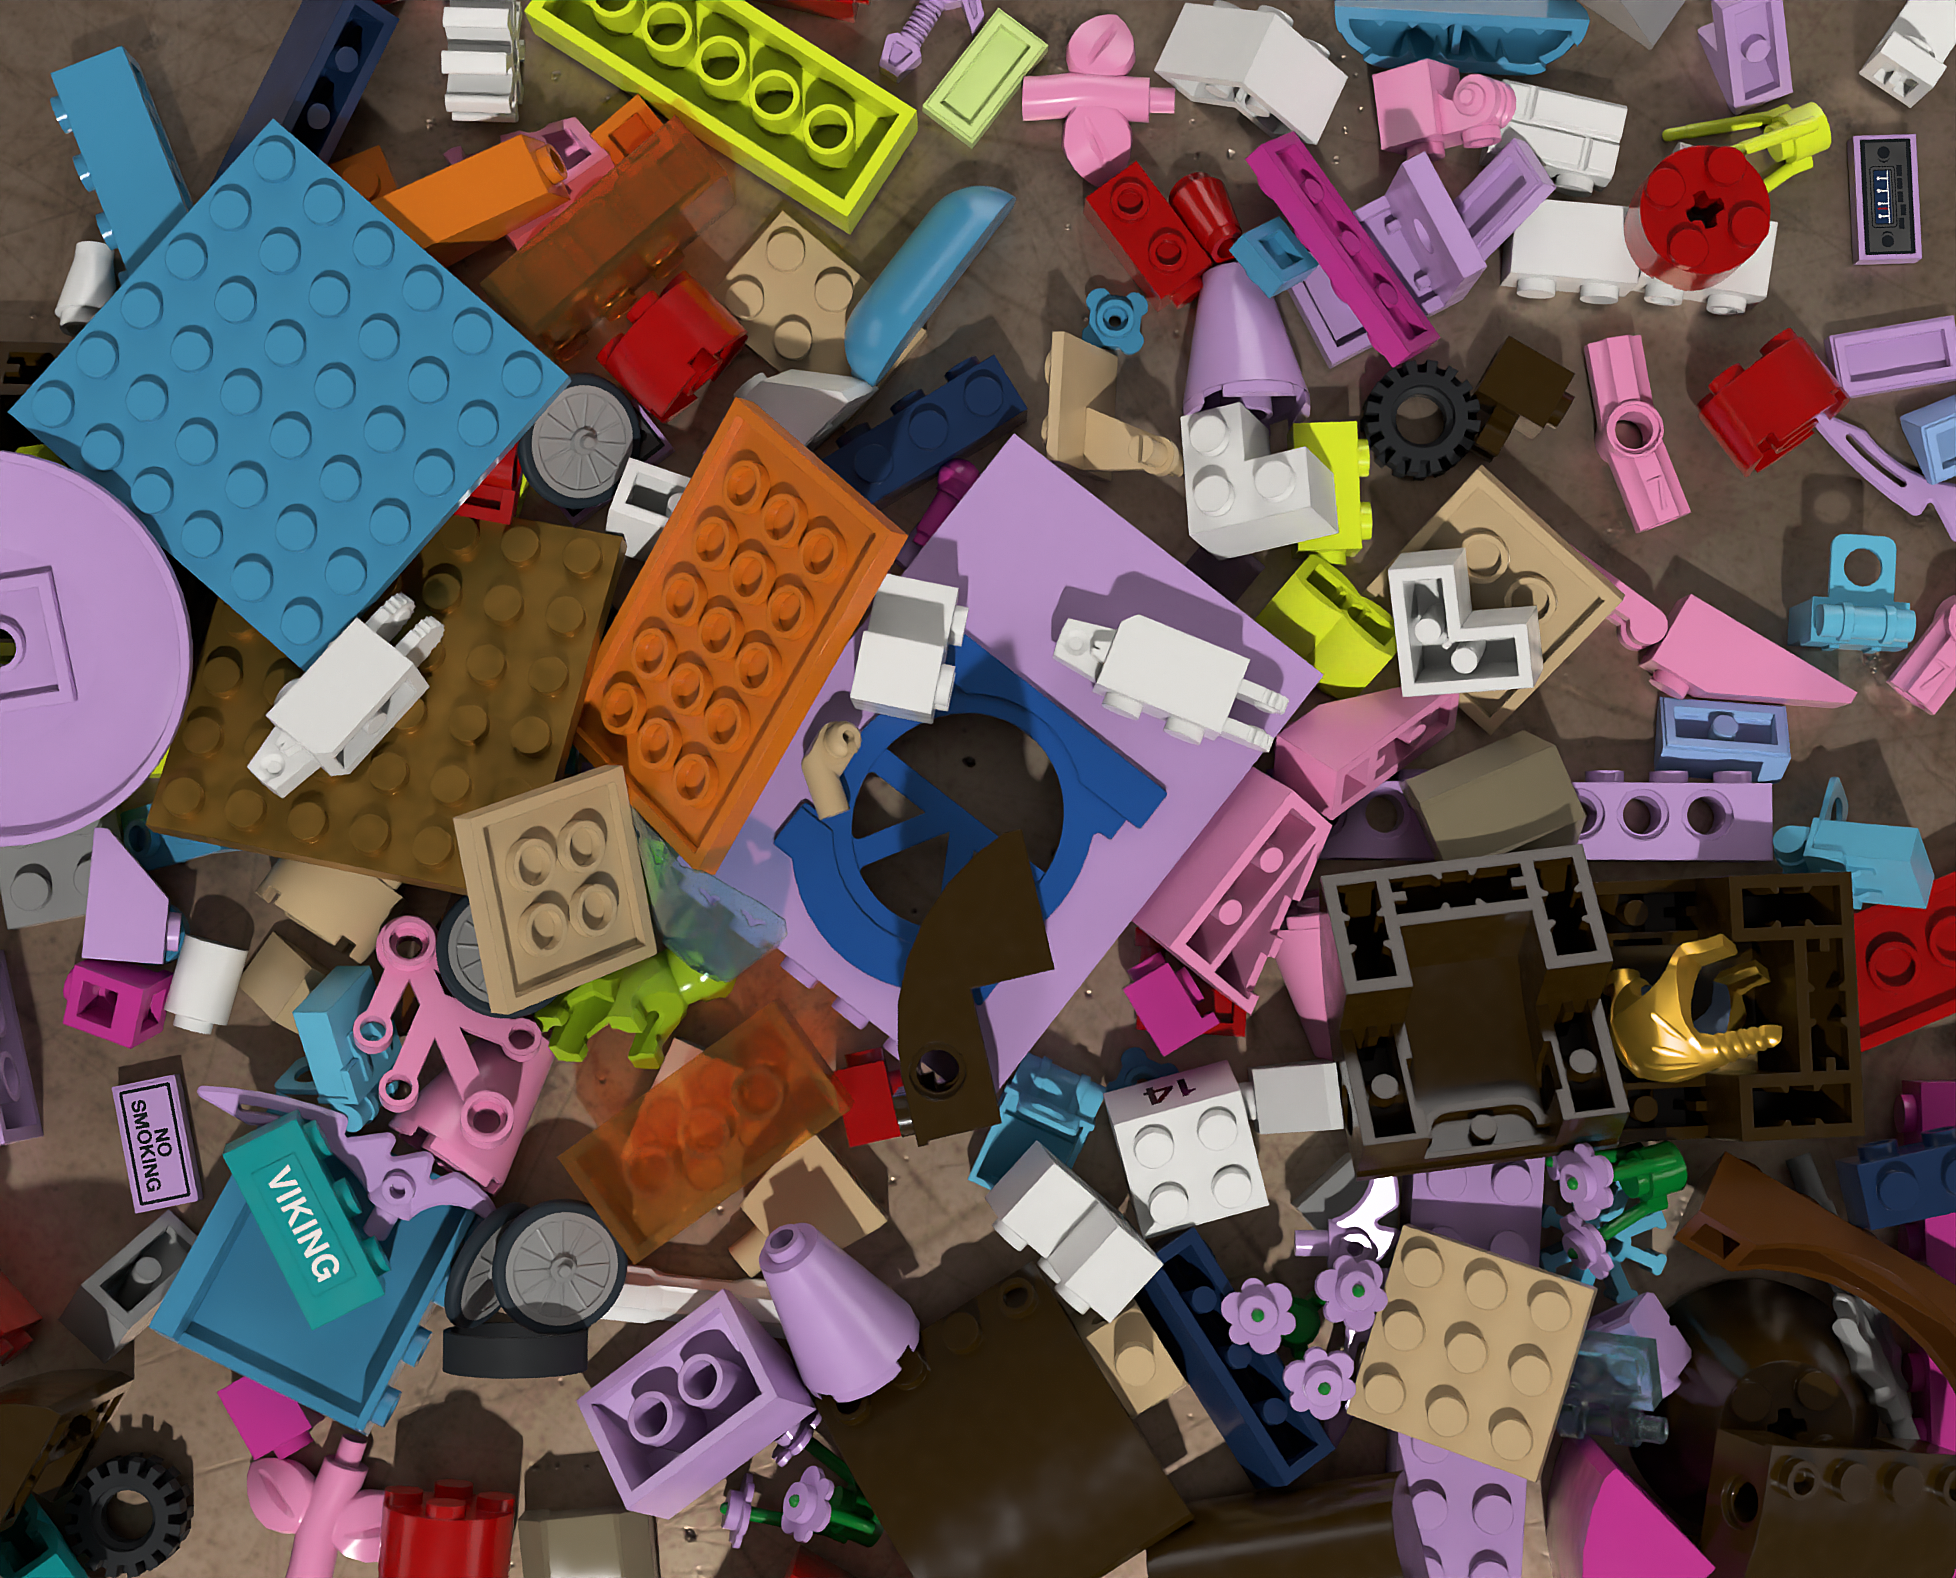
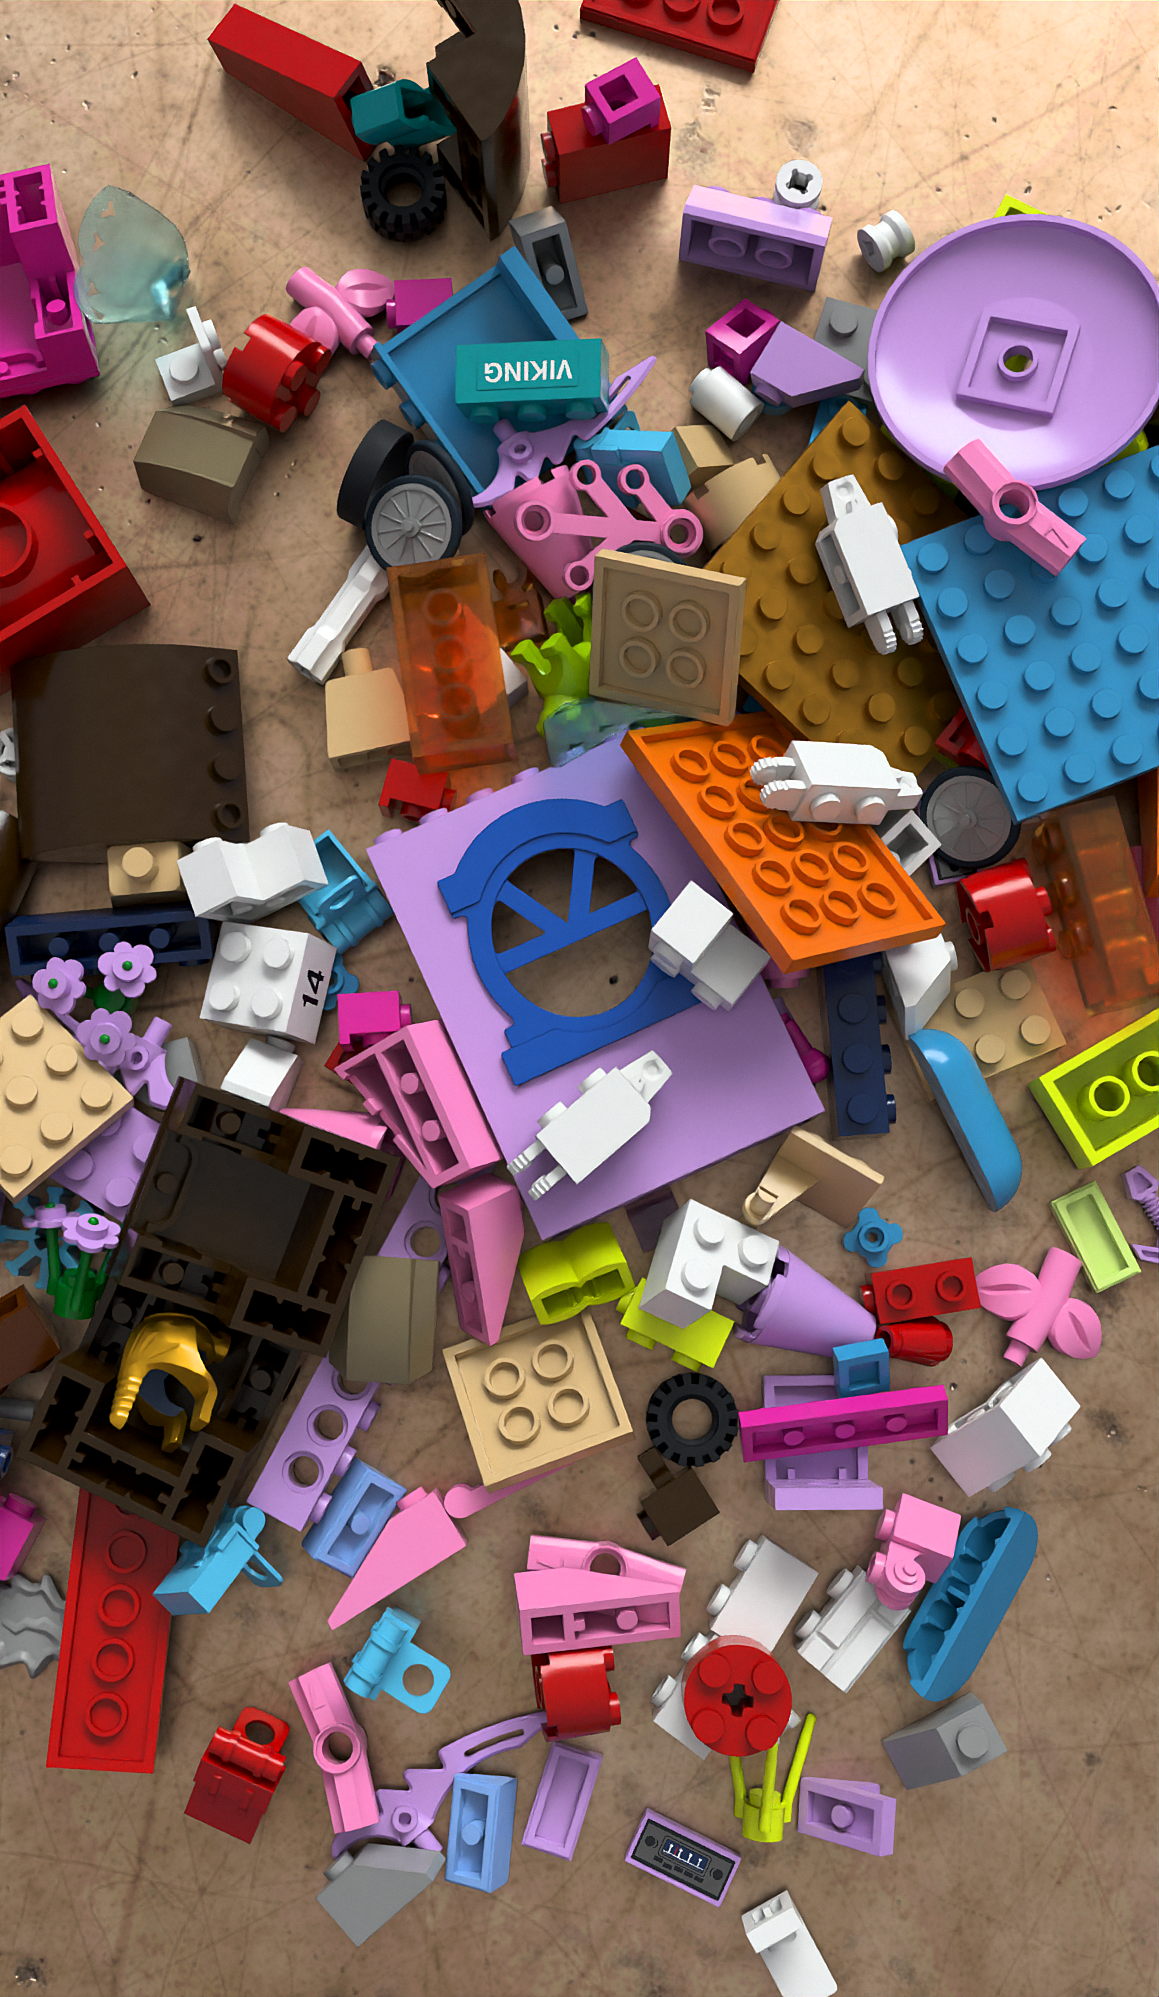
camera: 120 degrees right, 5 degrees down
lavender tile [112,1074,204,1214] -> none
lavender slope [576,1289,817,1520] -> none
plant [720,1409,884,1549] -> none
lavender cone [759,1223,920,1402] -> none
tan arm [801,721,862,820] -> none
dark brown slope [893,829,1055,1147] -> none
white brick [1388,548,1543,697] -> none
lavender tile [1452,138,1557,261] -> none
none -> clear orange plate [491,562,549,653]
none -> bright pink slope [514,1567,681,1656]
none -> white hinge [750,740,923,825]
none -> bright pink piece [943,438,1087,577]

